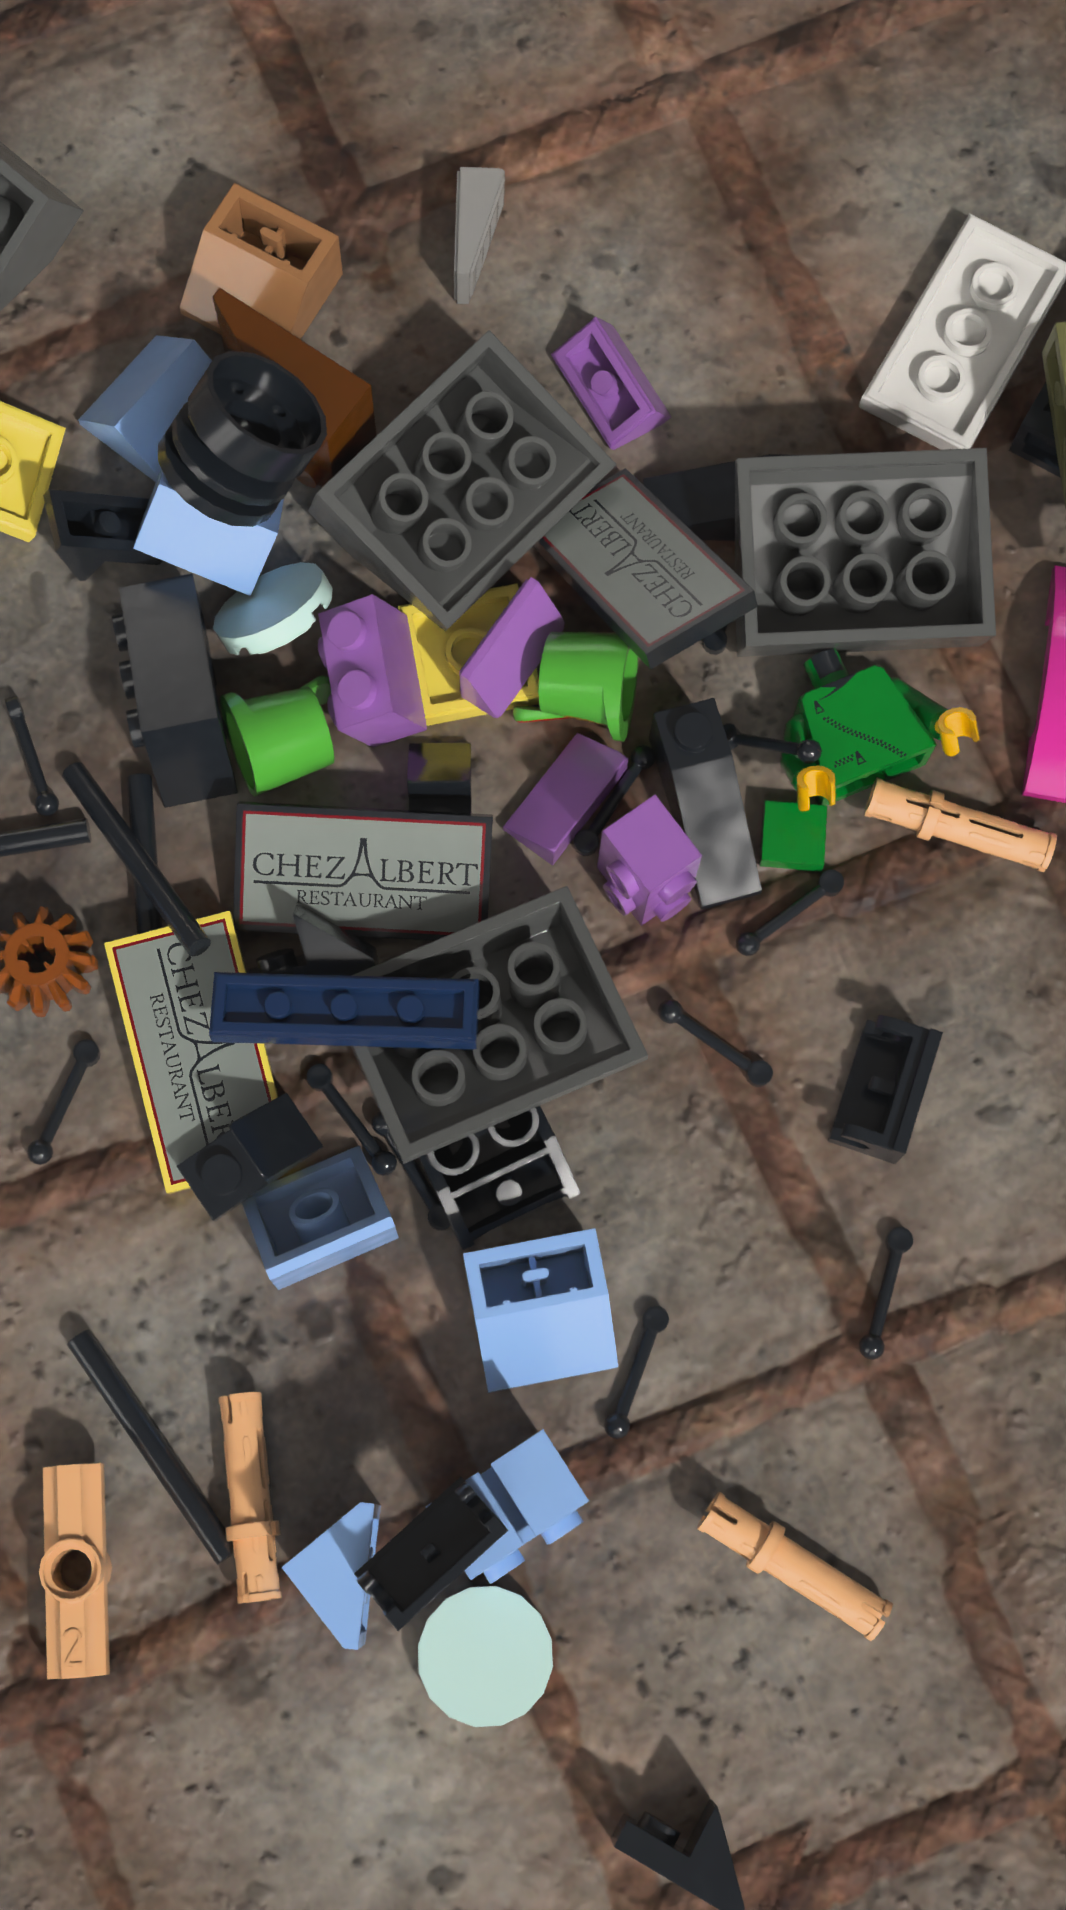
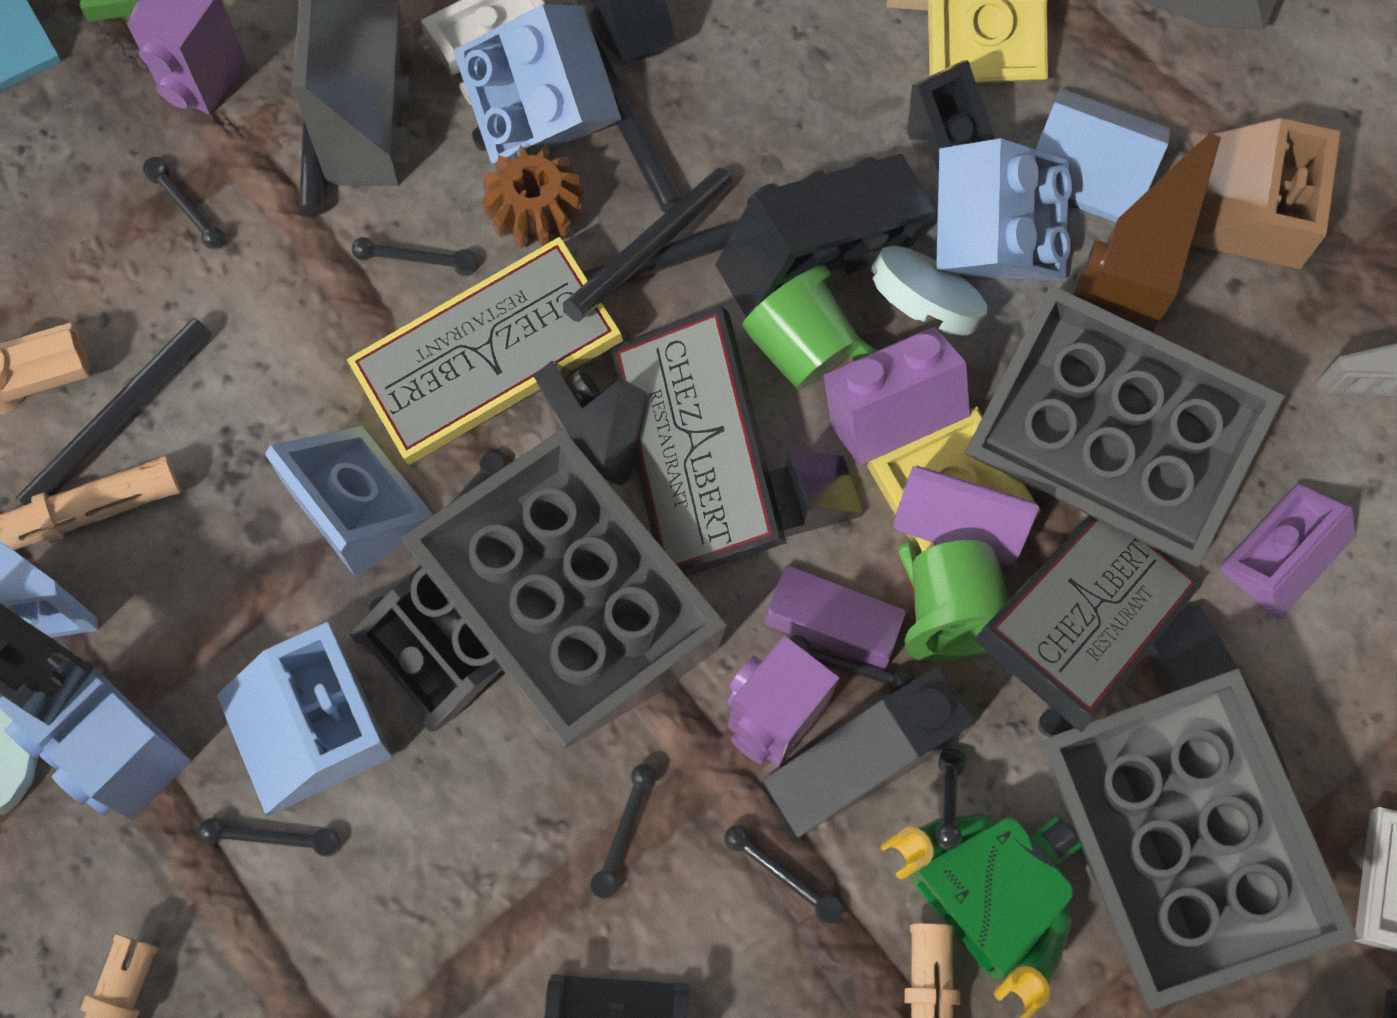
camera: 75 degrees right, 5 degrees down
black hinge [5,695,59,816] -> none
black wheel [158,351,327,527] -> none
black slope [176,1093,324,1221] -> none
dark blue tile [209,972,480,1049] -> none
green tile [759,801,827,872] -> none

